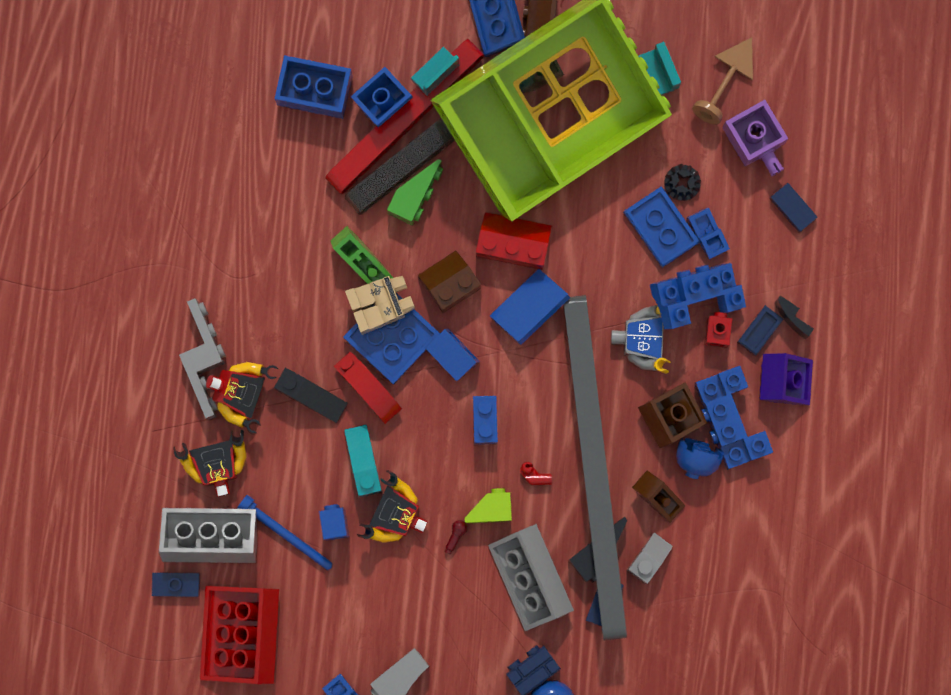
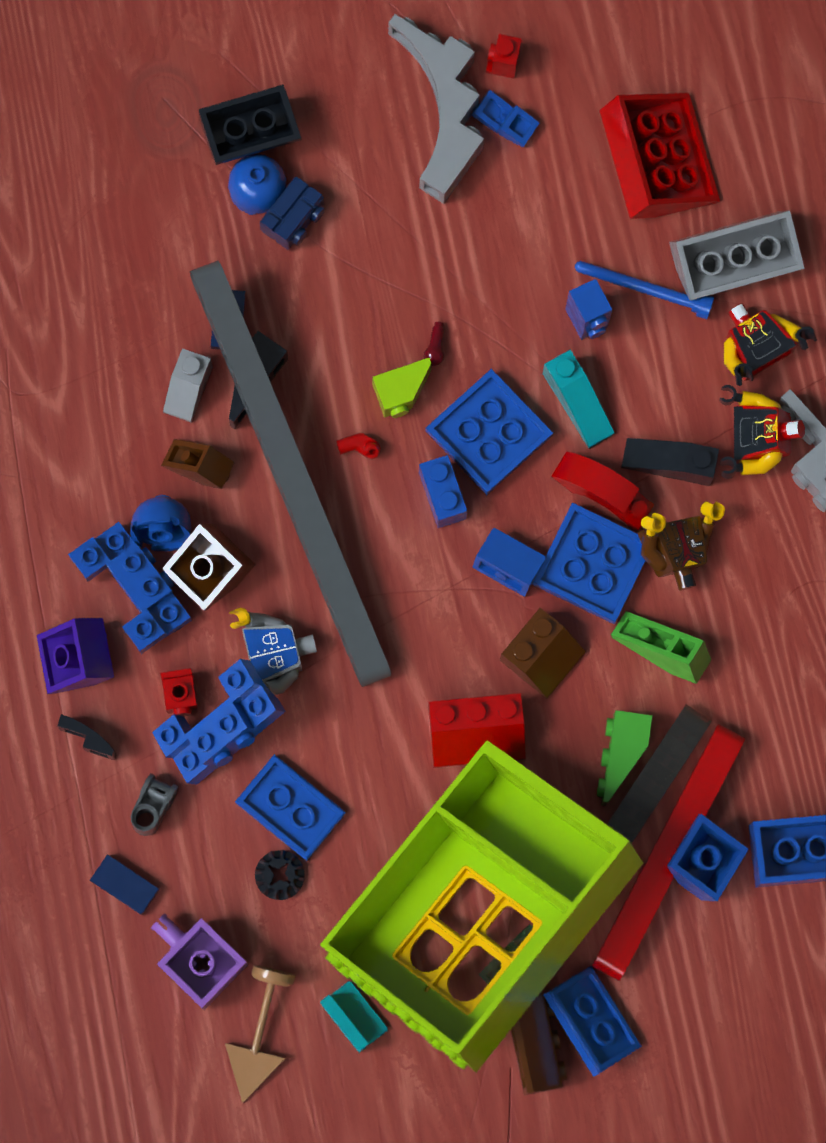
camera: 160 degrees right, 5 degrees down
dark blue plate [152,573,200,597] -> none
tan hips [345,276,415,335] -> none
torso [357,470,428,543] -> none
teal panel [411,47,460,96] -> none
light grey slope [488,524,574,631] -> none
blue tile [490,269,570,345] -> none
blue slope [687,208,730,259] -> none
dark blue tile [737,305,783,356] -> none
none -> dark grey piece [130,773,179,836]
none -> blue plate [425,369,553,495]
none -> reddish brown torso [638,502,725,591]

